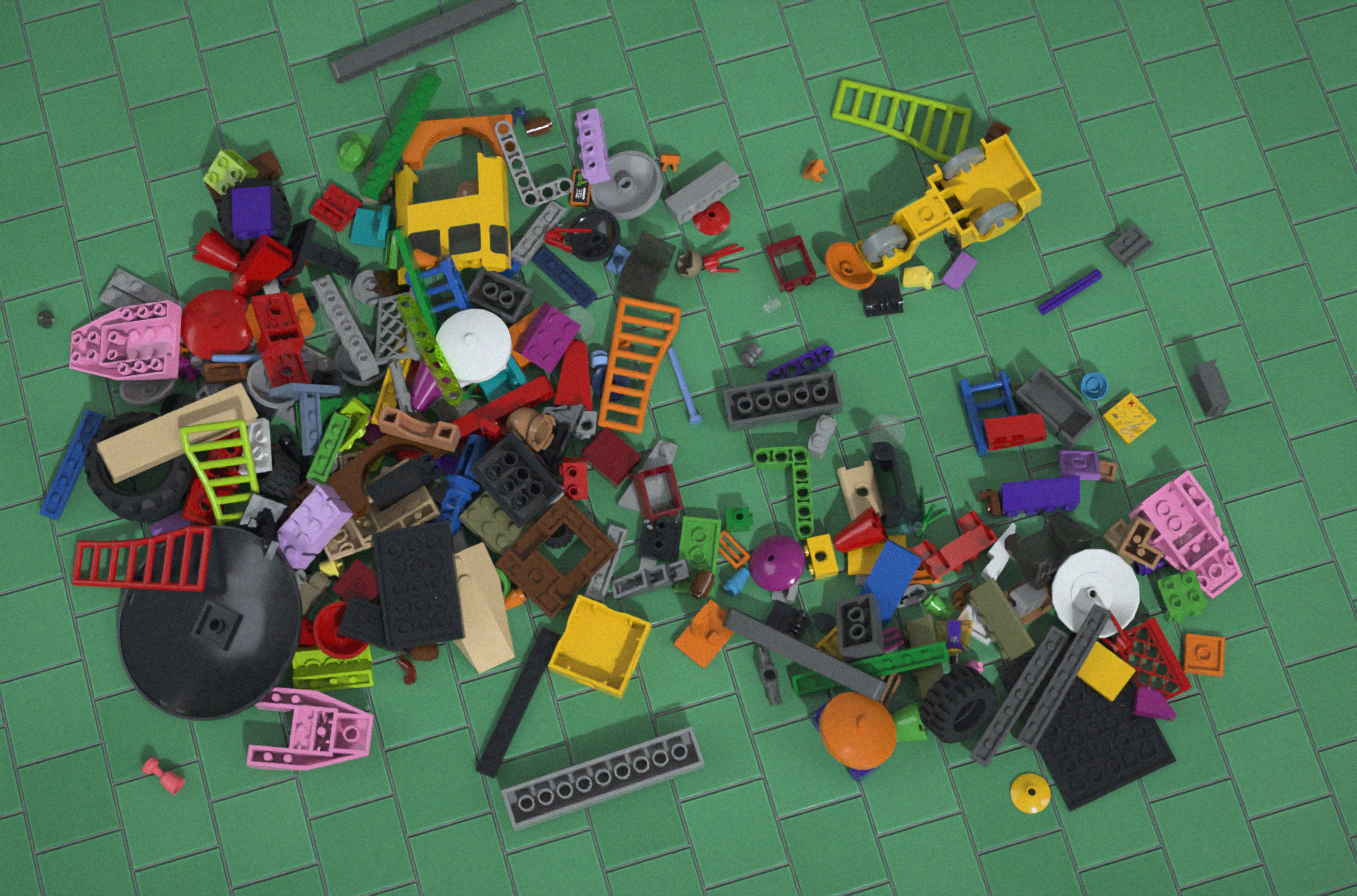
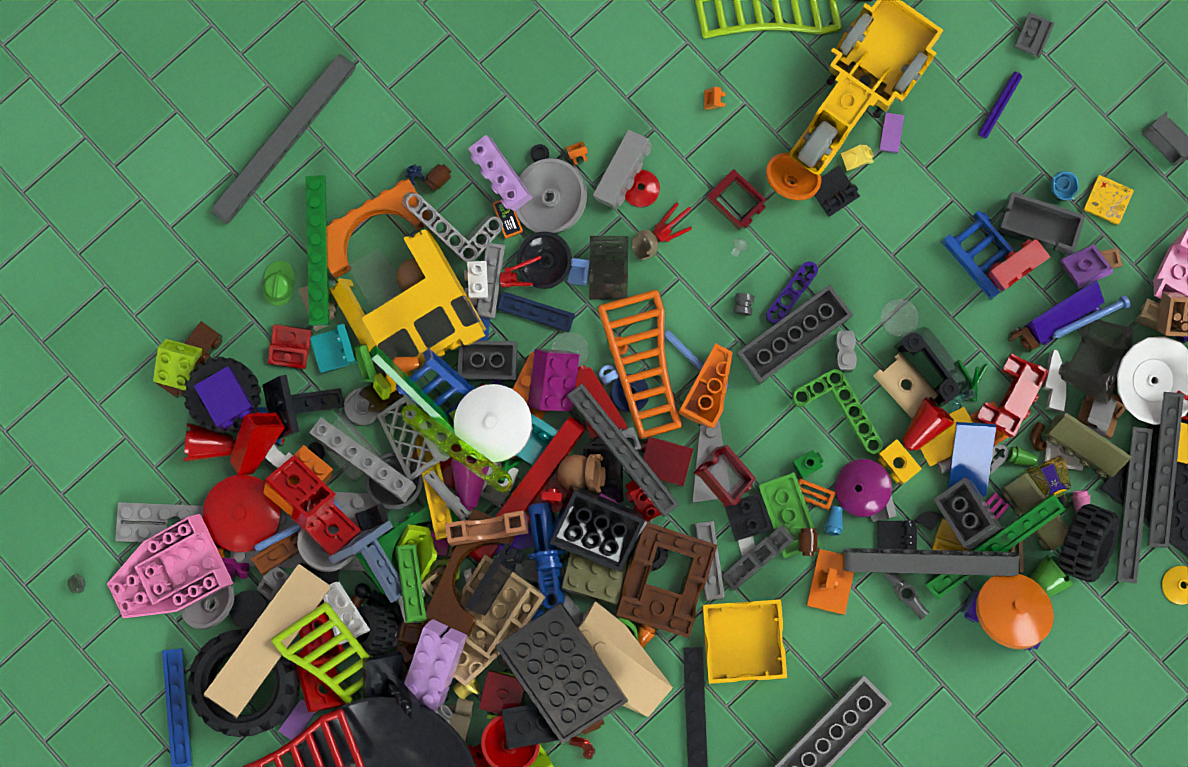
camera: 25 degrees left, 10 degrees up
none -> lime tile [373,373,391,400]
none -> white bracket [464,261,488,306]
none -> black plate [531,144,549,162]
none -> dark grey tile [567,384,680,517]
none -> orange wedge [678,343,733,429]
none -> medium blue bar [1053,295,1131,338]

